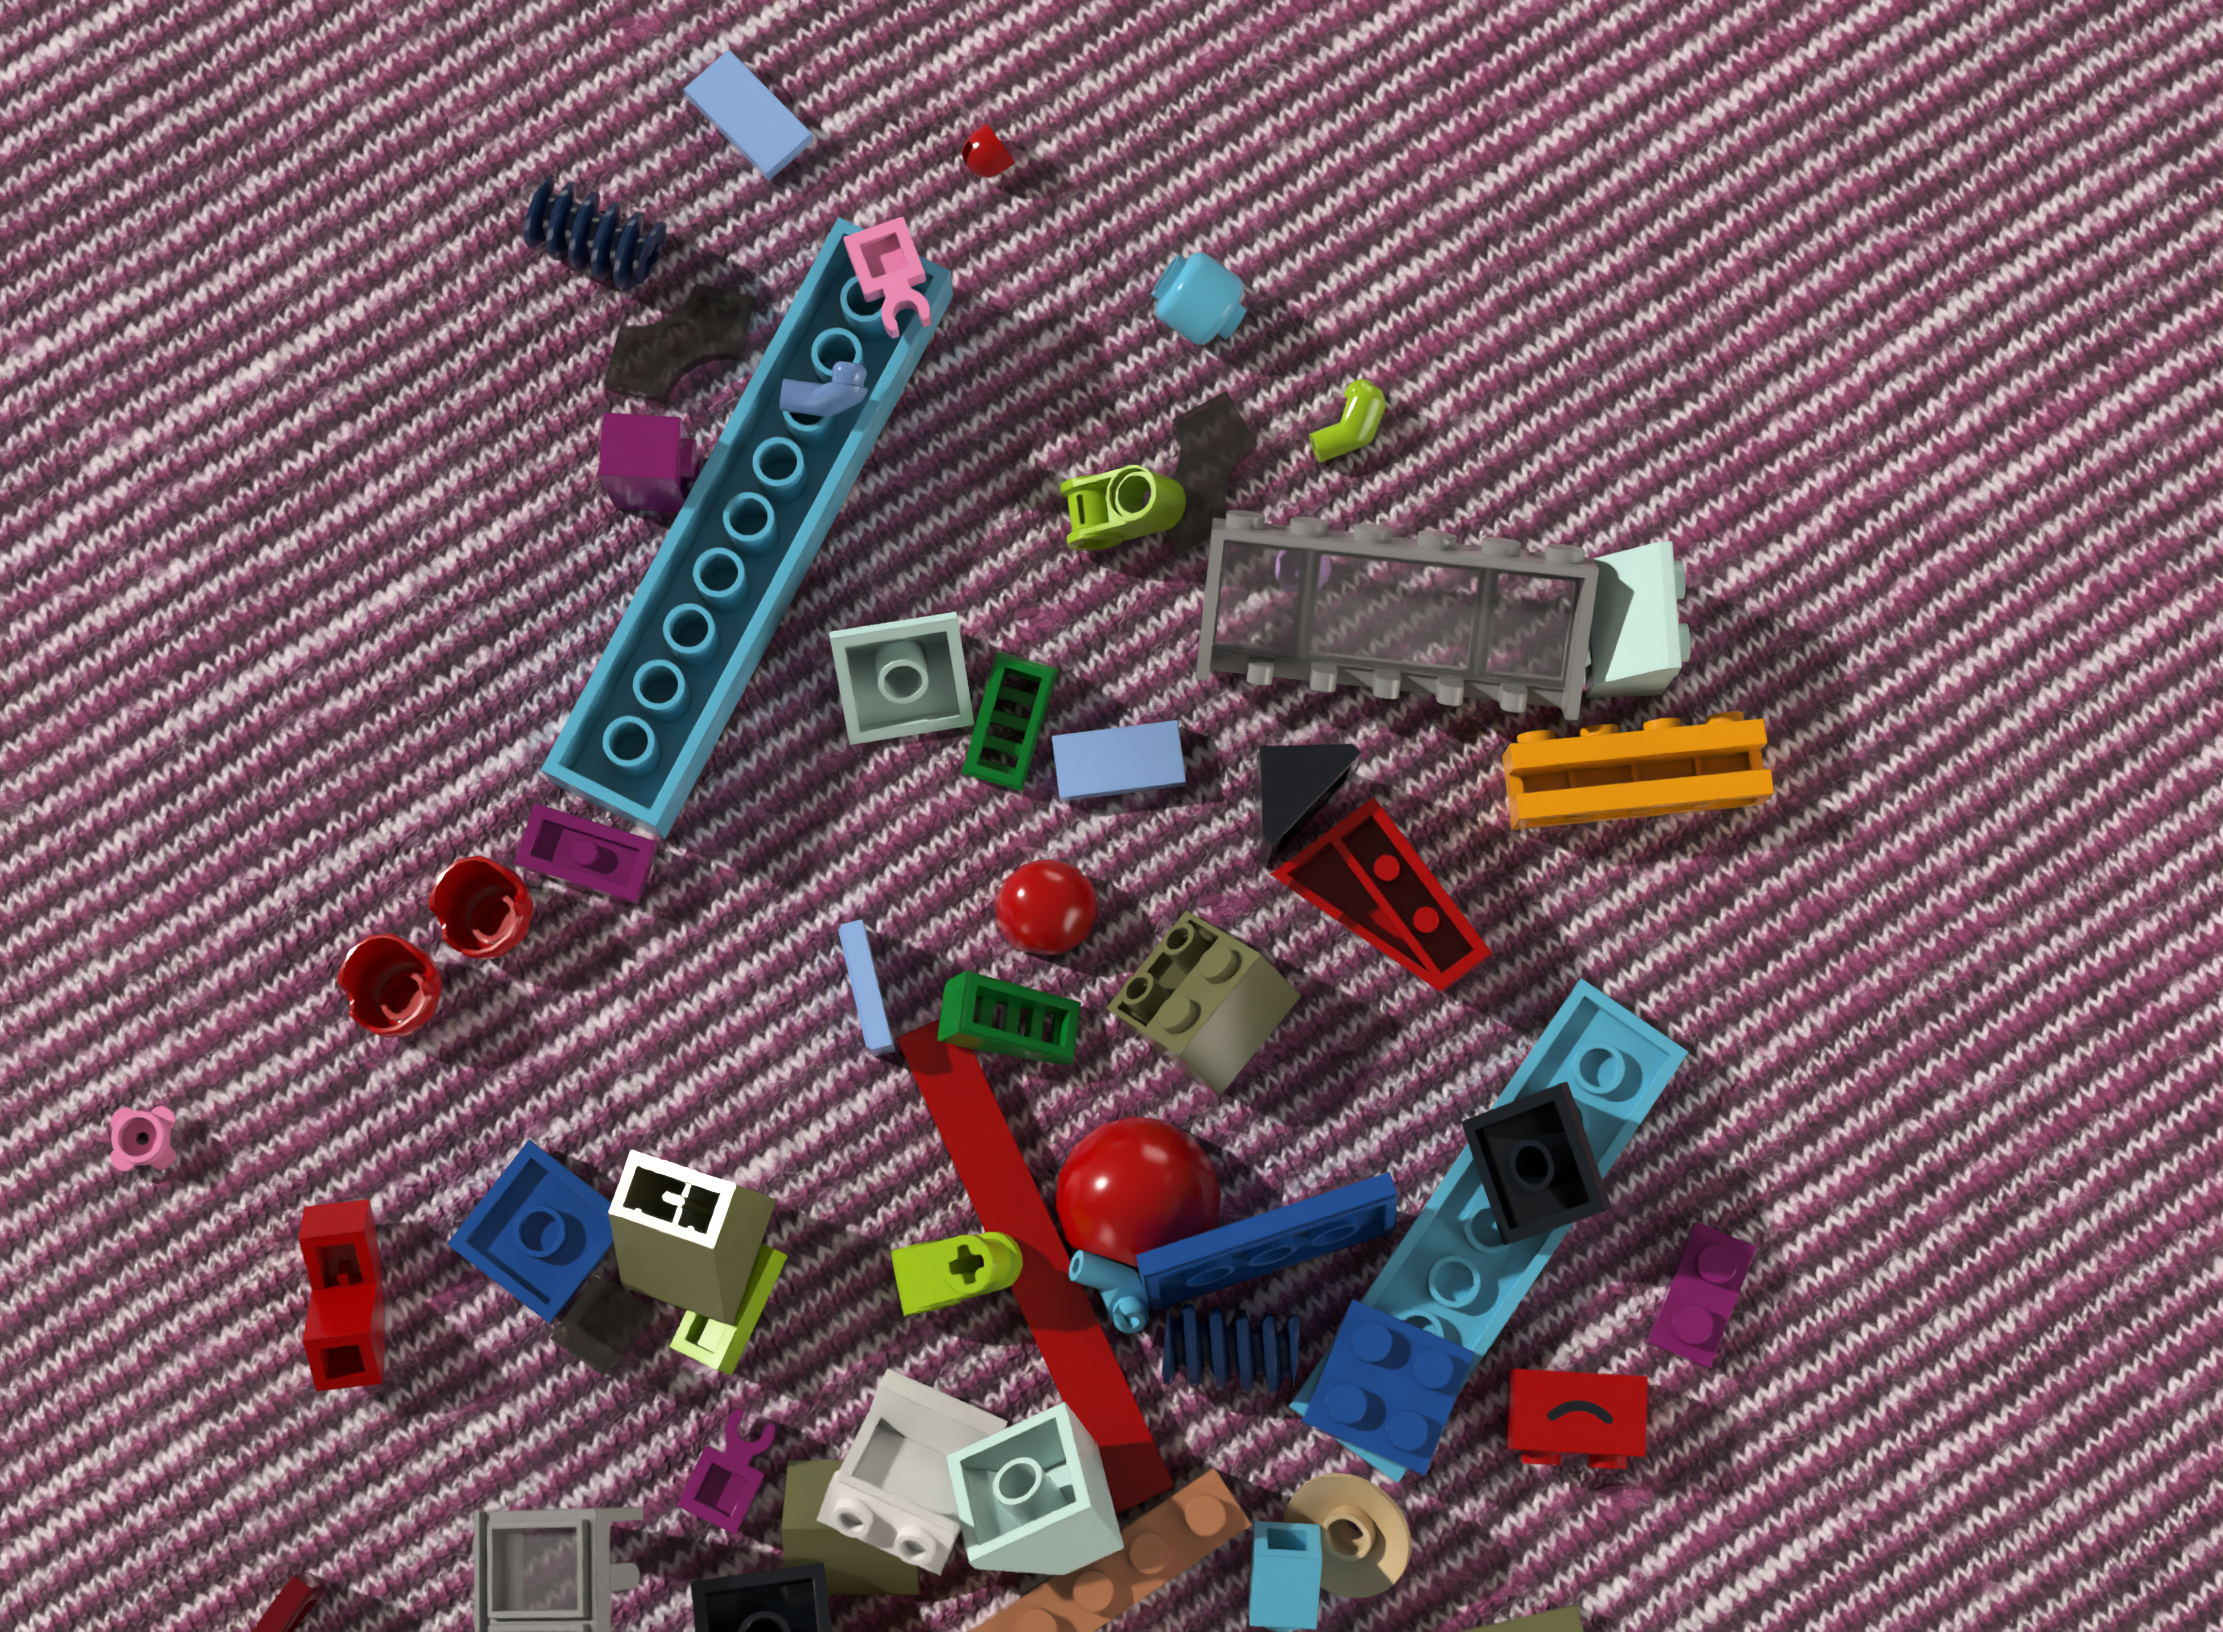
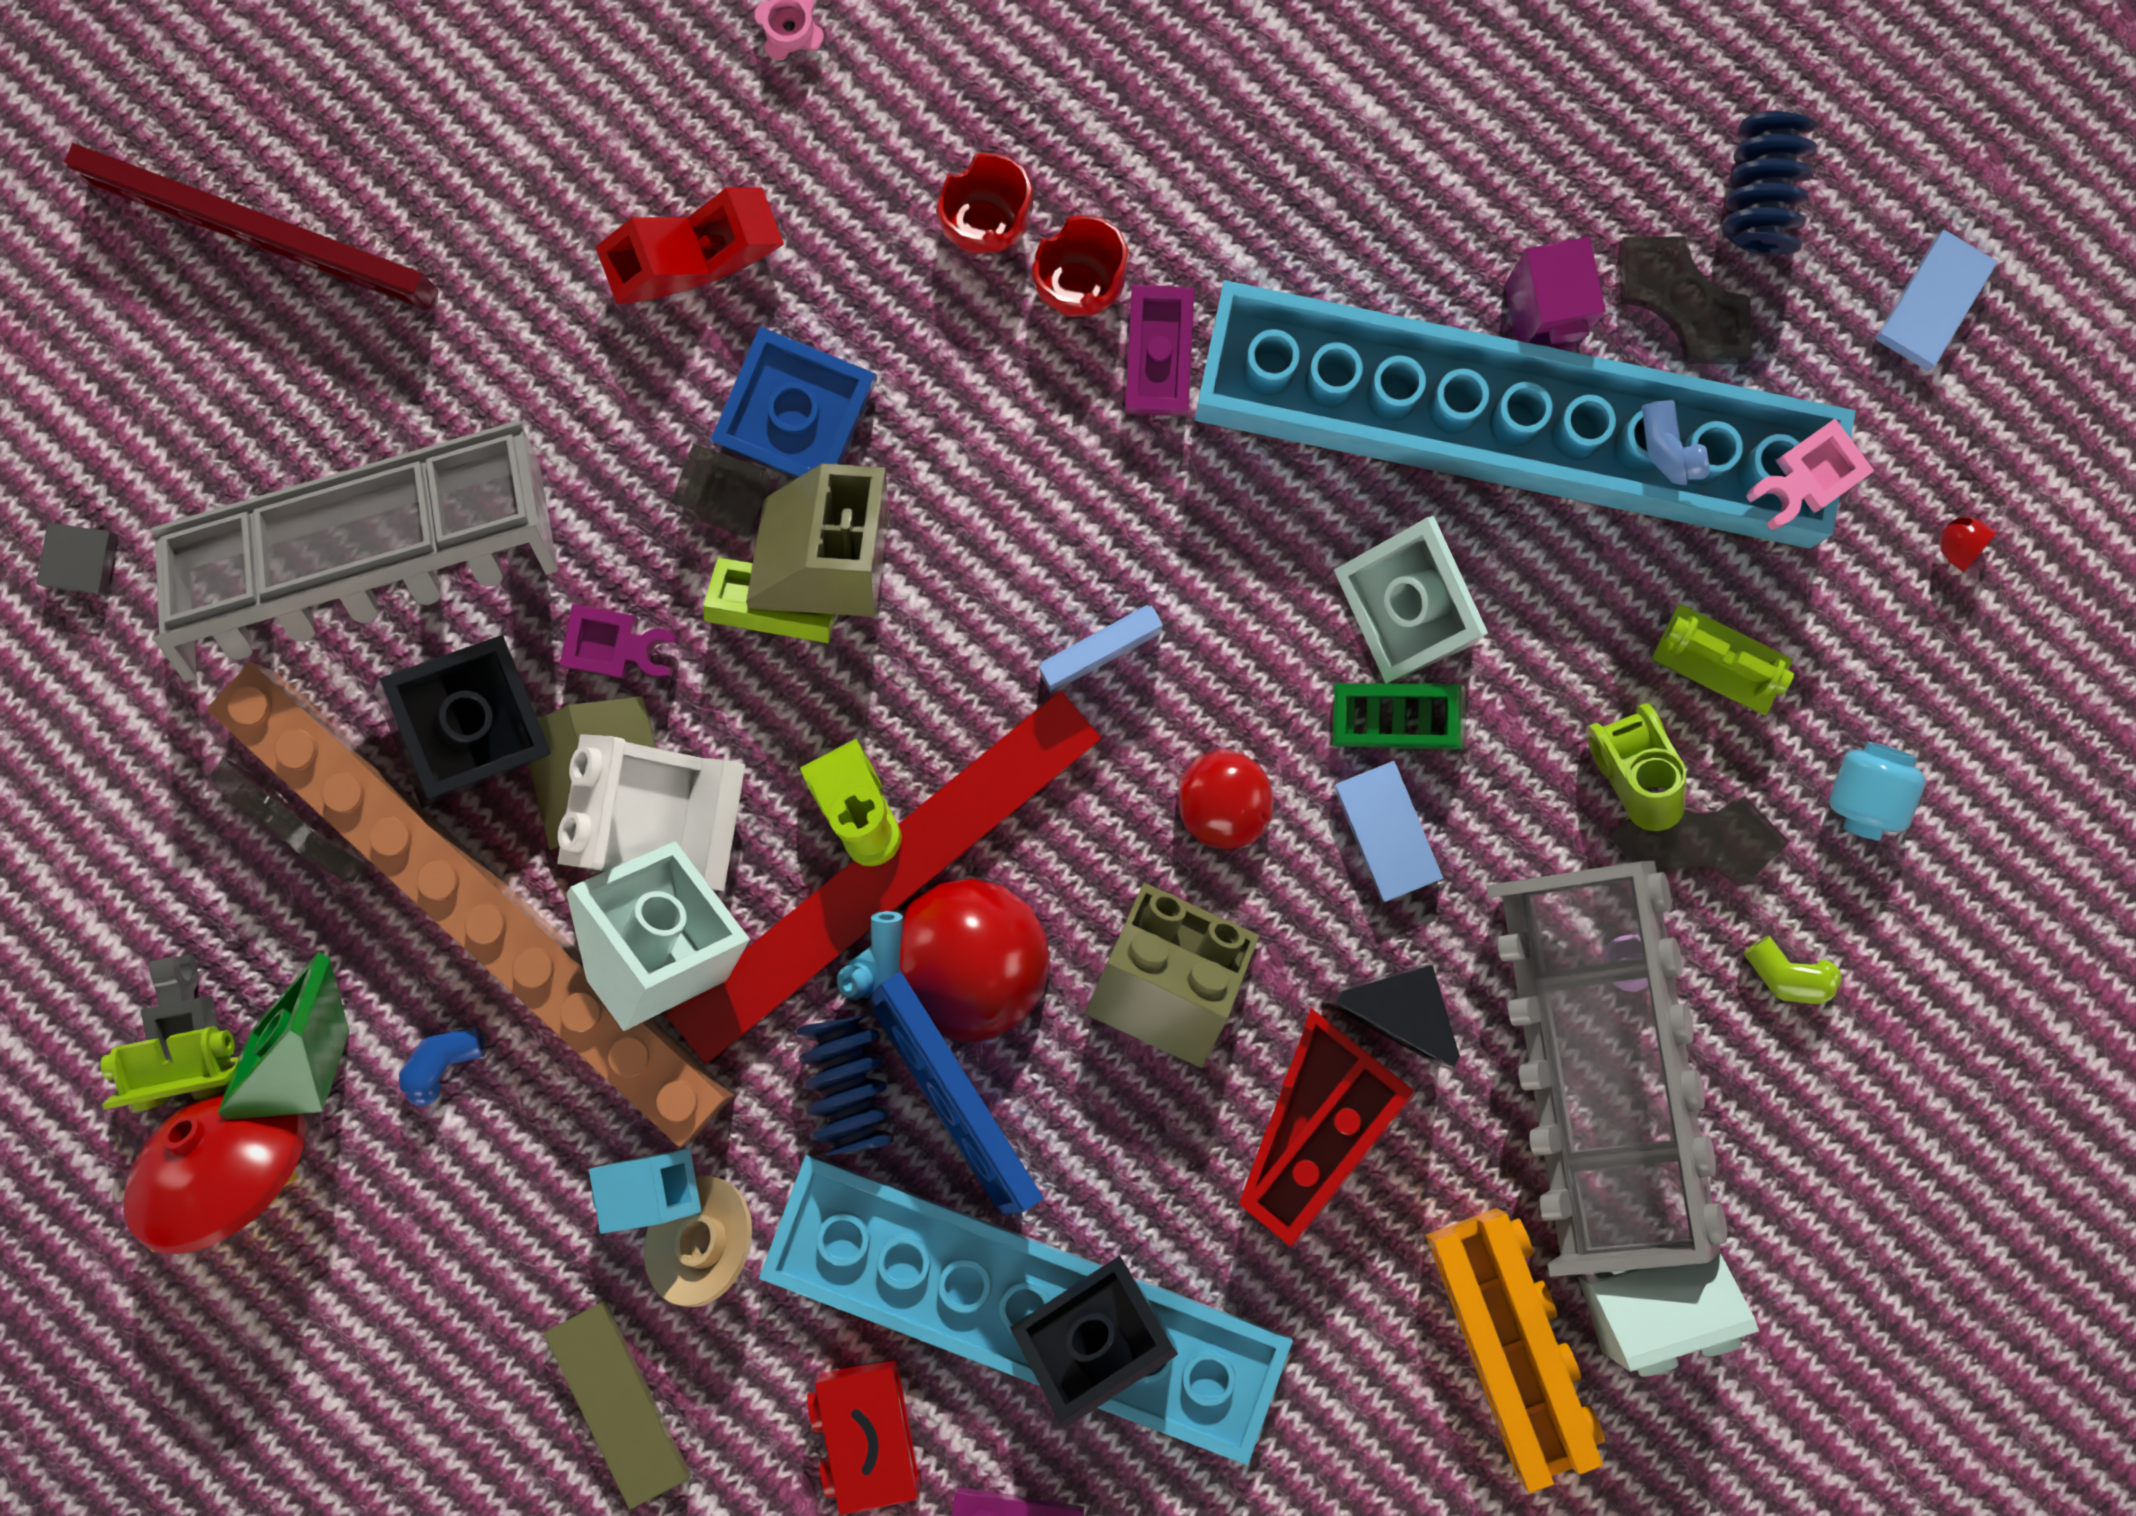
camera: 80 degrees right, 5 degrees up
green slope [938,971,1081,1066] -> none
blue plate [1300,1299,1475,1476] -> none
none -> lime hinge [1651,603,1794,716]

